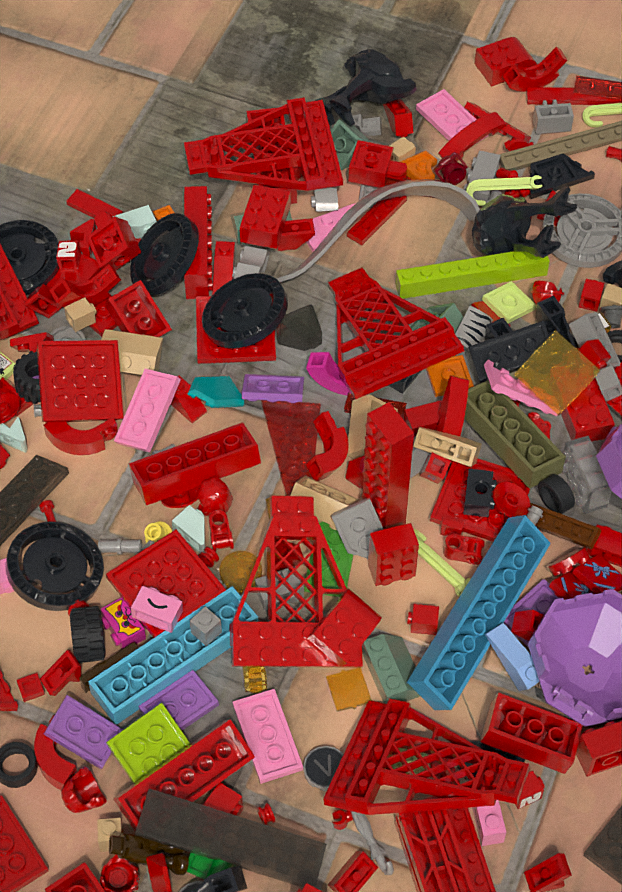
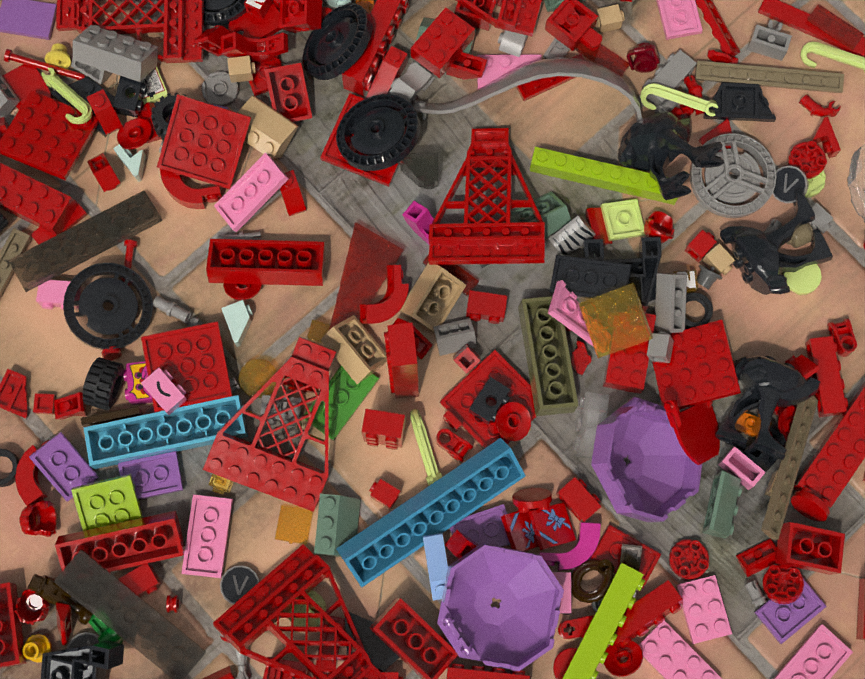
camera: 25 degrees right, 20 degrees up
red slope [10,332,54,352] -> none
tan brick [97,818,123,852] -> none
light yellow piece [144,521,173,543] -> none
teal tile [187,376,244,408] -> none
light grey brick [190,606,222,646] -> none
red hair [197,476,233,516] -> none
red bush [198,547,219,568] -> none
red piece [209,510,234,552] -> none
medium lavender plate [242,374,304,403] -> none
red brick [307,588,382,667] -> none
light grey tile [331,498,384,560] -> none
orange tile [400,151,437,180] -> none
tan slope [413,427,482,467] -> none
orange tile [426,355,474,397] -> none
red slope [437,375,469,462] -> none
red slope [438,112,507,161] -> none
reddish brown plate [526,503,602,549] -> none
light grey pin [527,505,543,525] -> none
black tyre [538,474,575,514] -> none
red brick [575,339,612,372] -> none

